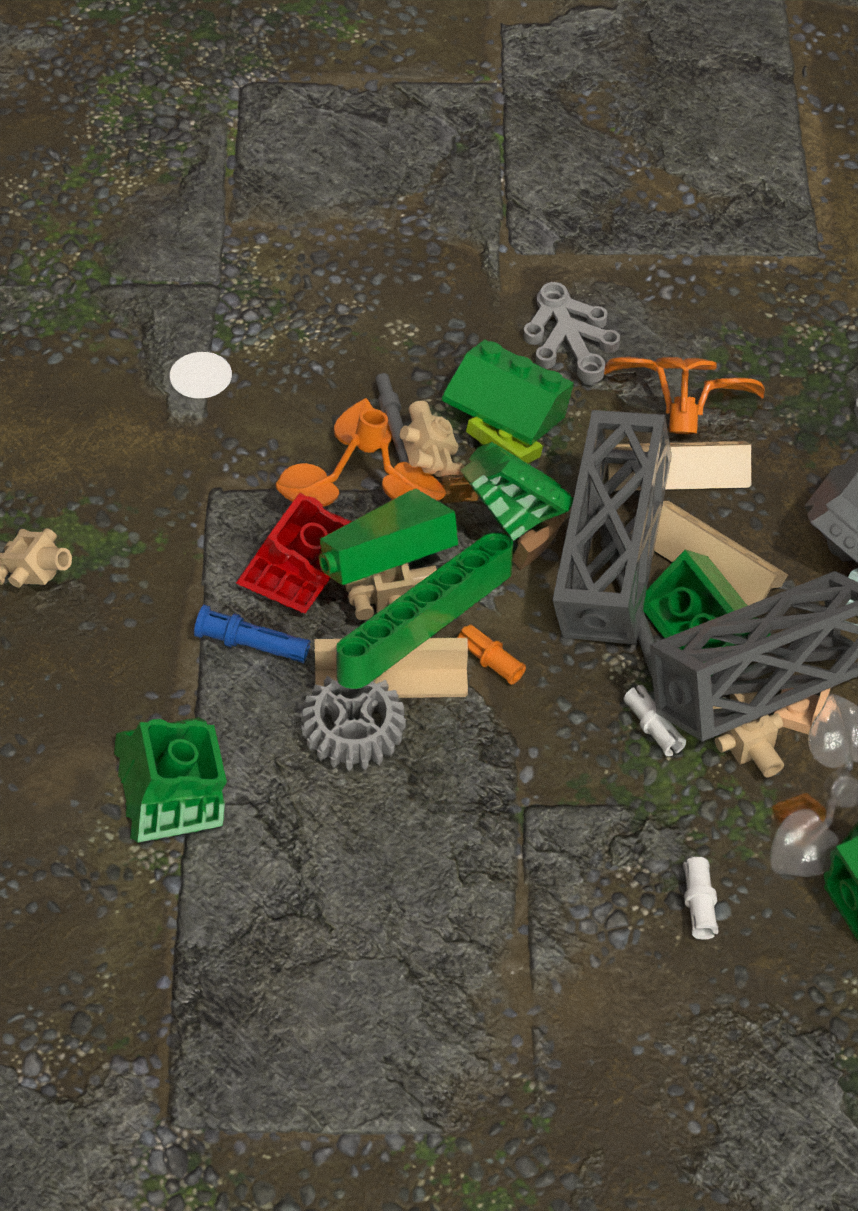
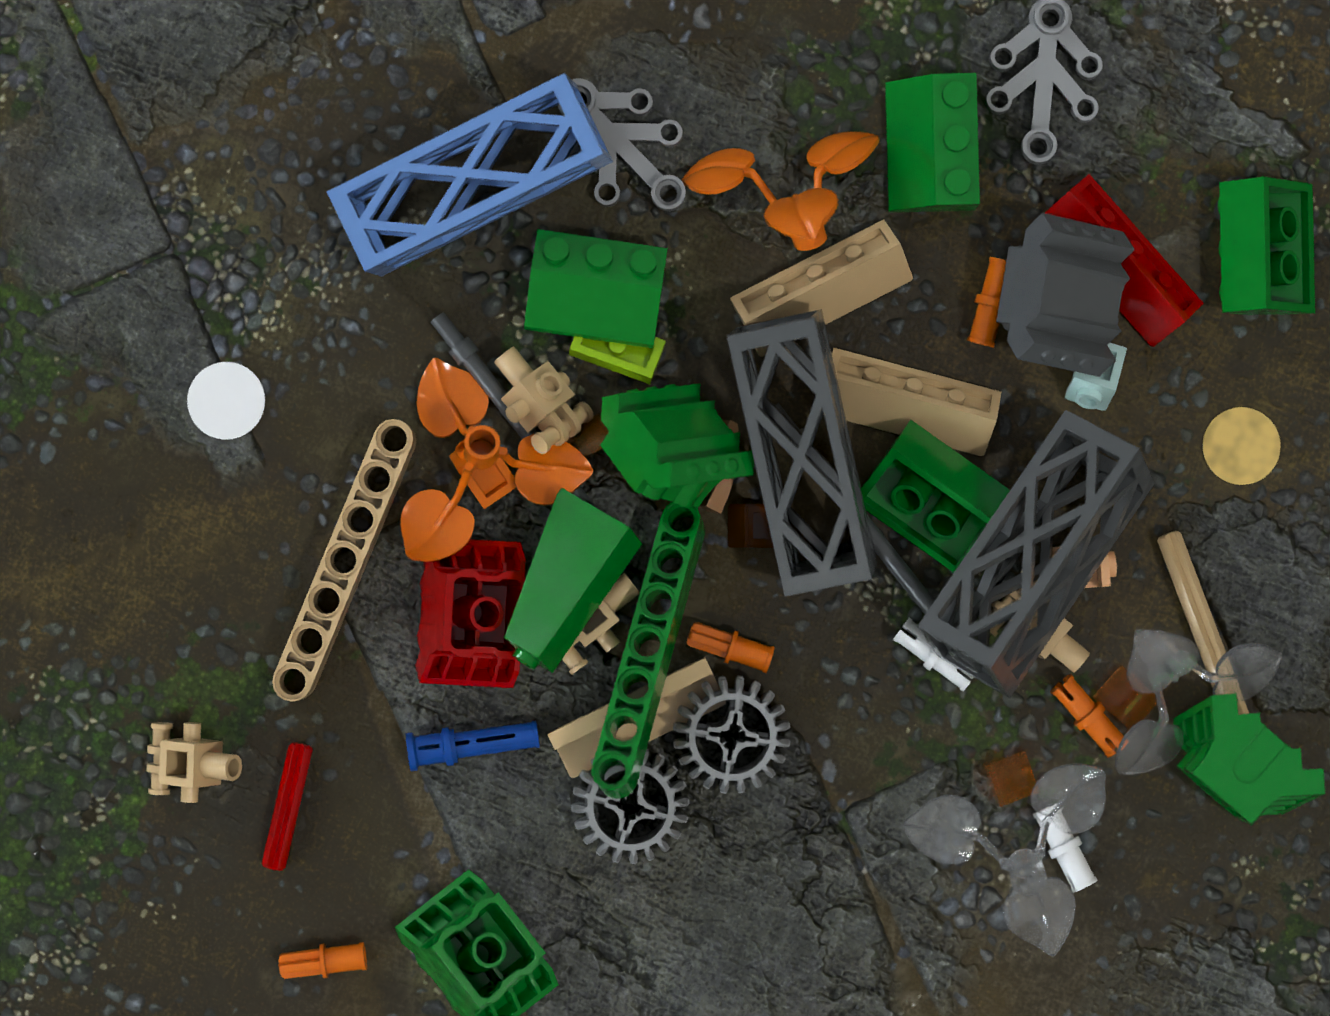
camera: 20 degrees left, 35 degrees up
none -> red axle [262,742,313,871]
none -> tan beam [272,419,417,702]
none -> orange axle [278,942,367,979]
none -> medium blue piece [327,73,613,277]
none -> orange bracket [449,439,516,509]
none -> light grey gear [673,675,791,794]
none -> reddish brown slope [728,504,774,548]
none -> green slope [885,73,980,213]
none -> clear plant [903,763,1106,957]
none -> orange pin [967,257,1007,348]
none -> clear orange slope [984,750,1039,807]
none -> orange pin [1050,674,1128,758]

